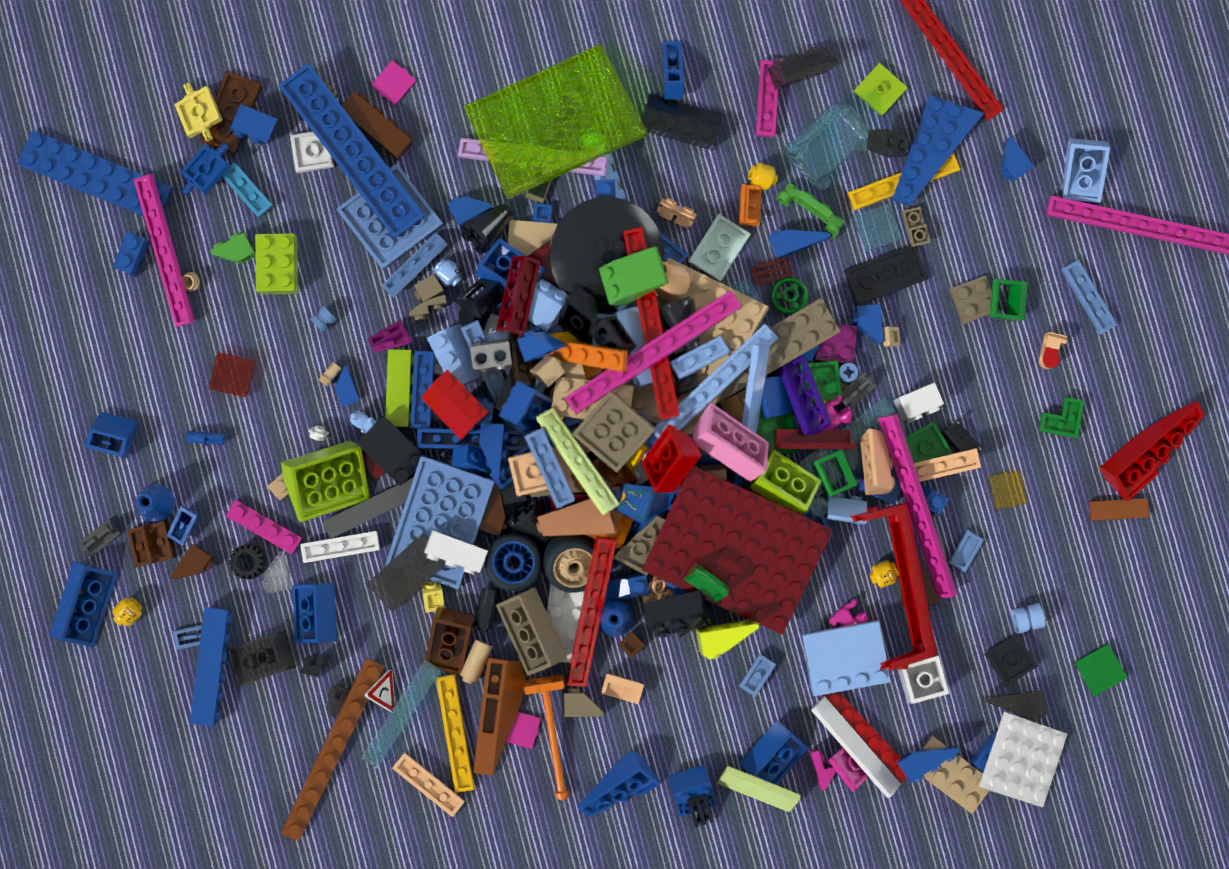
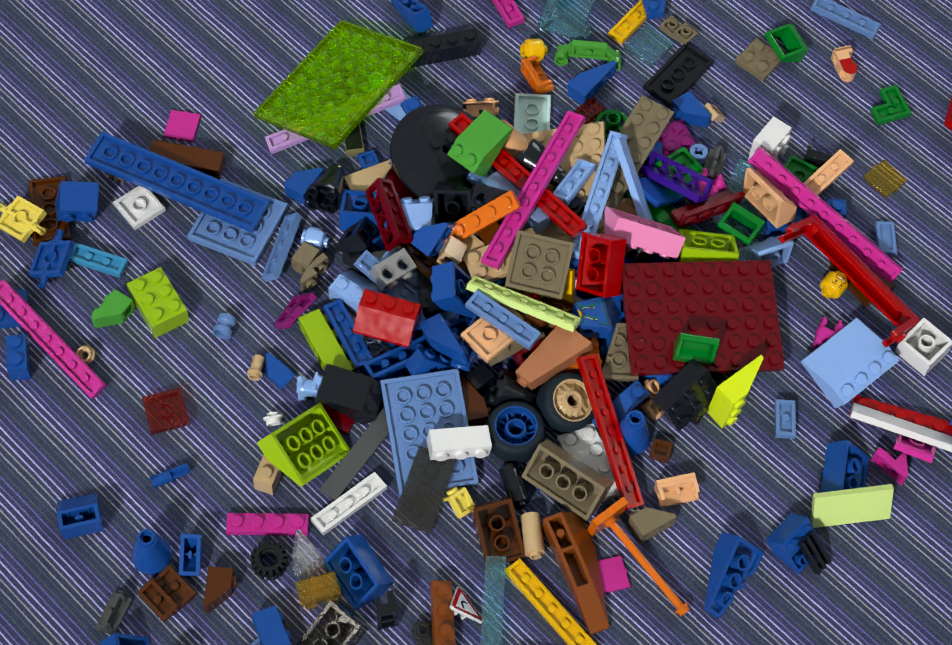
camera: 30 degrees left, 25 degrees down
none -> clear yellow brick [295,571,341,610]

